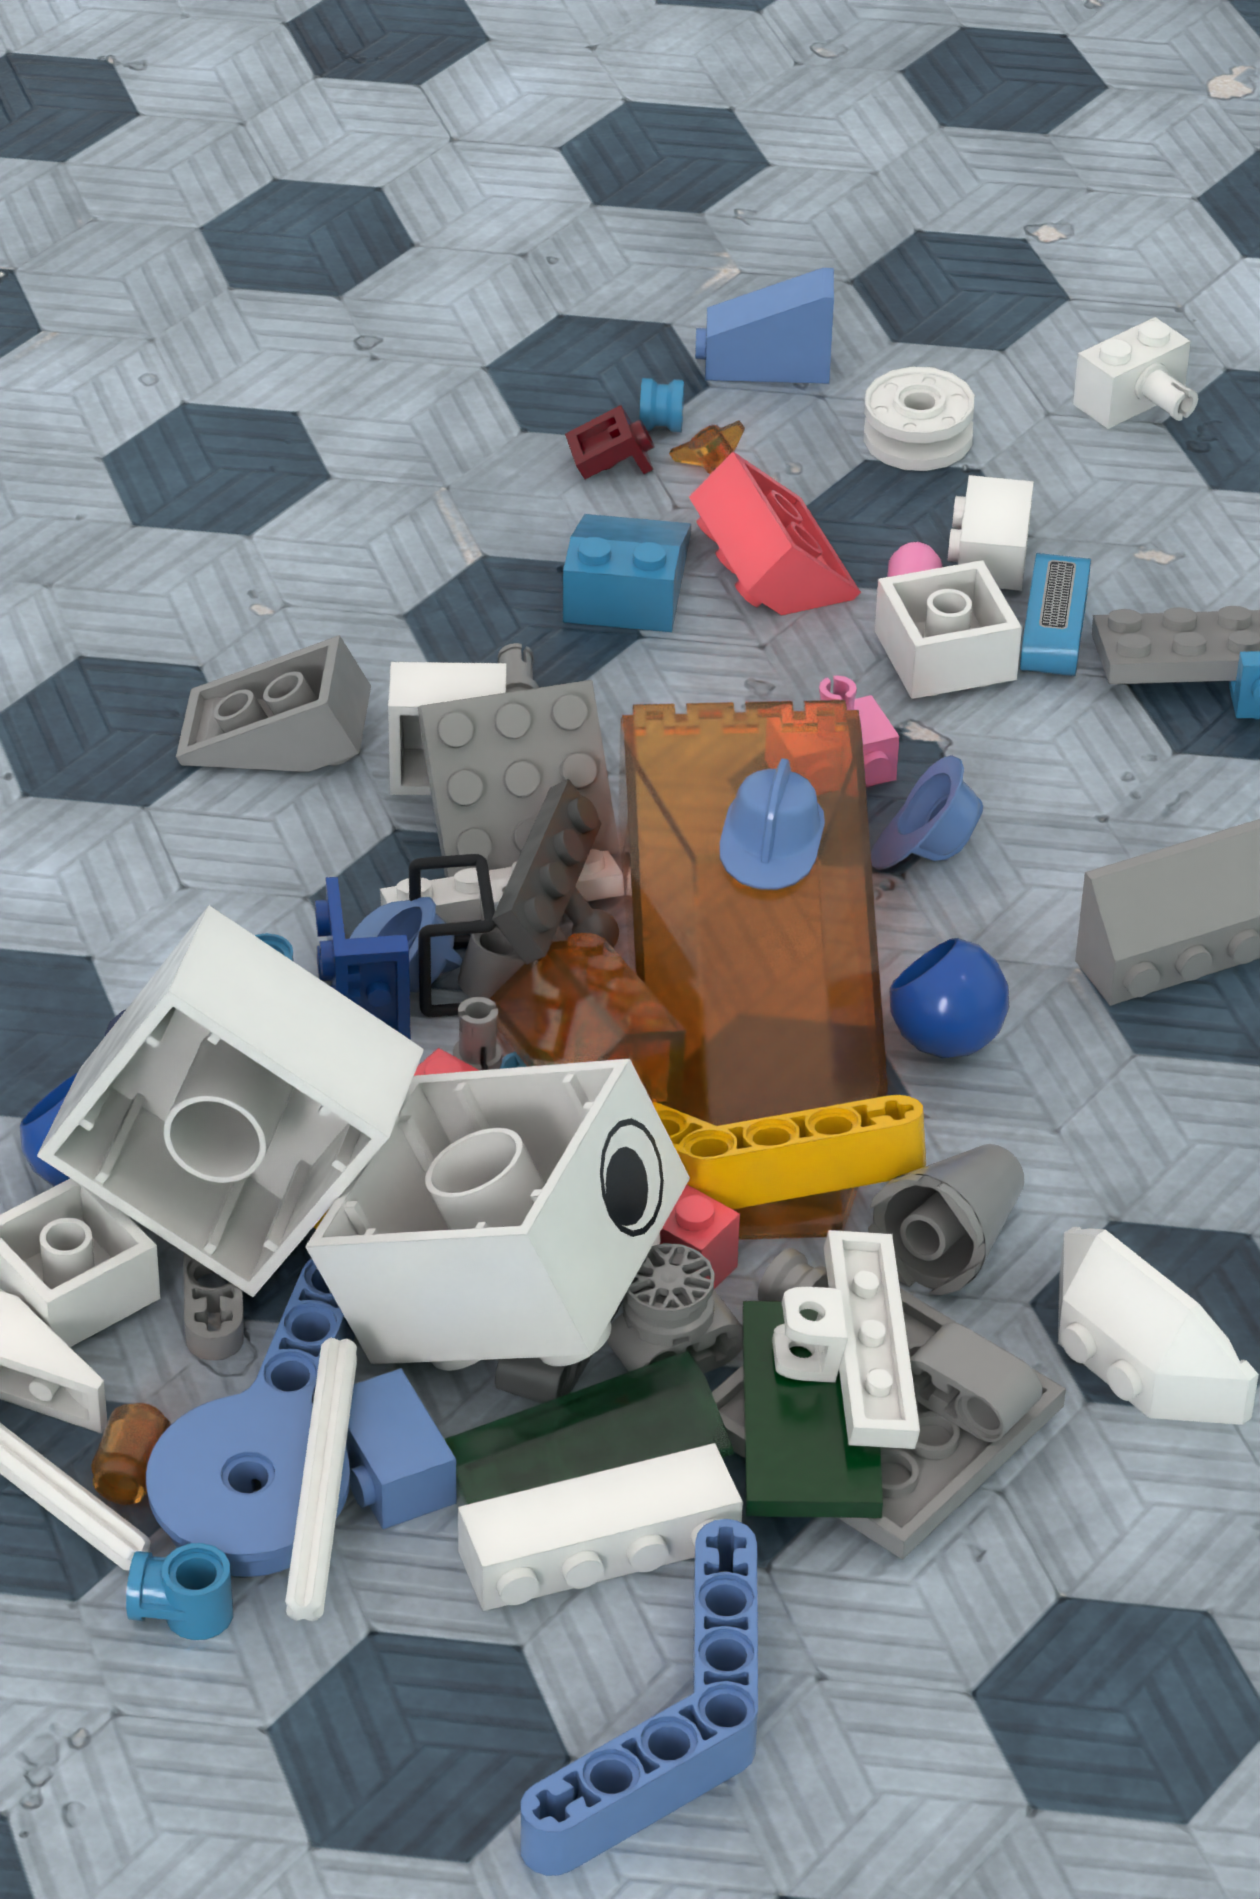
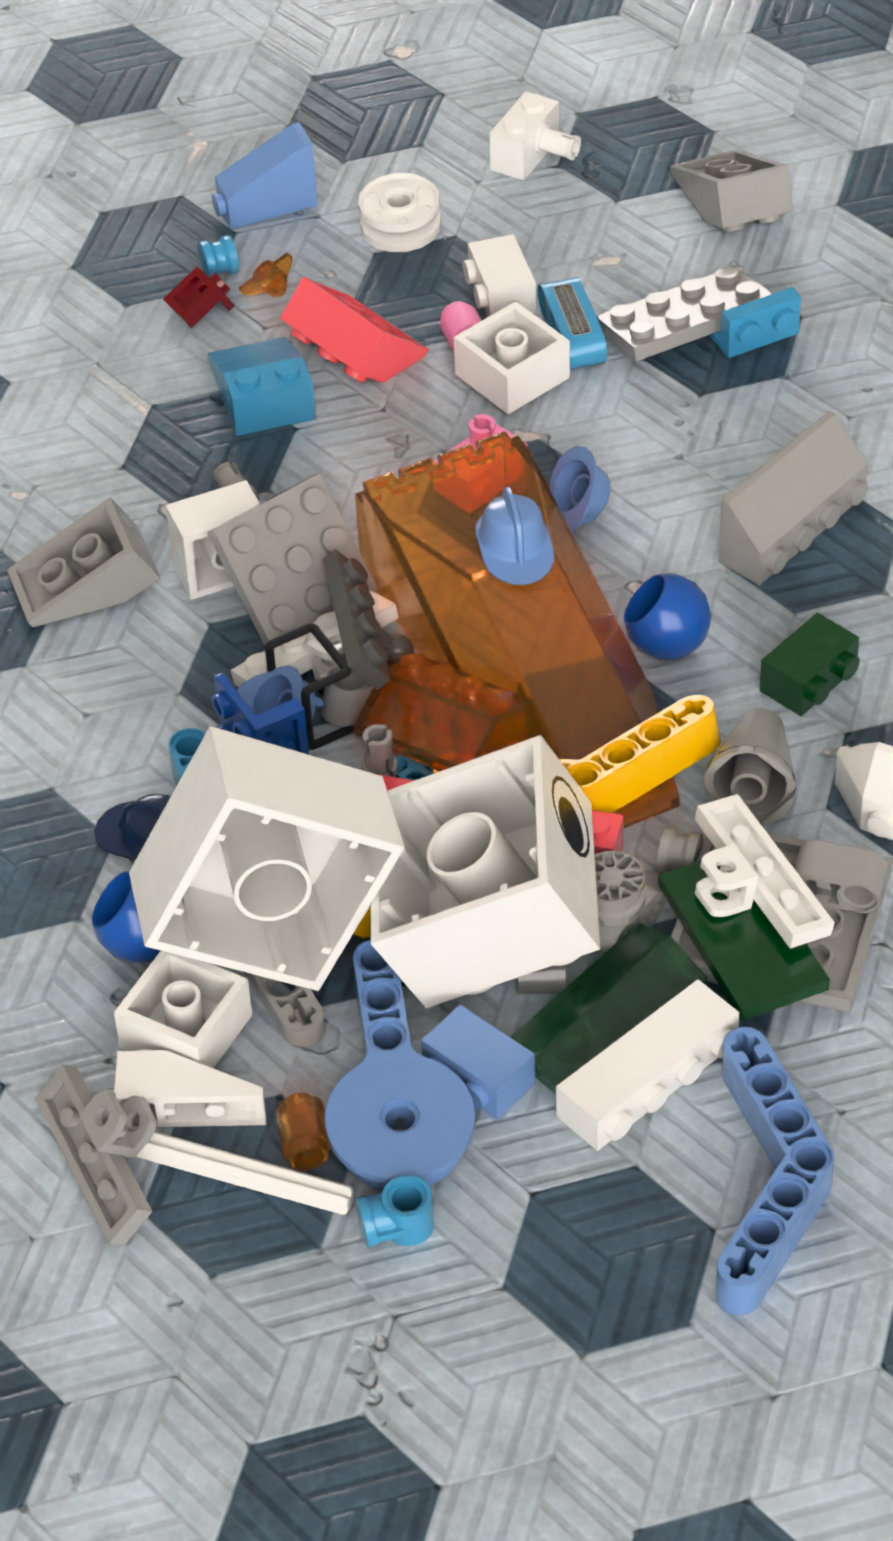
camera: 20 degrees left, 5 degrees up
white axle [285,1337,357,1622] -> none
none -> dark green brick [760,612,860,716]

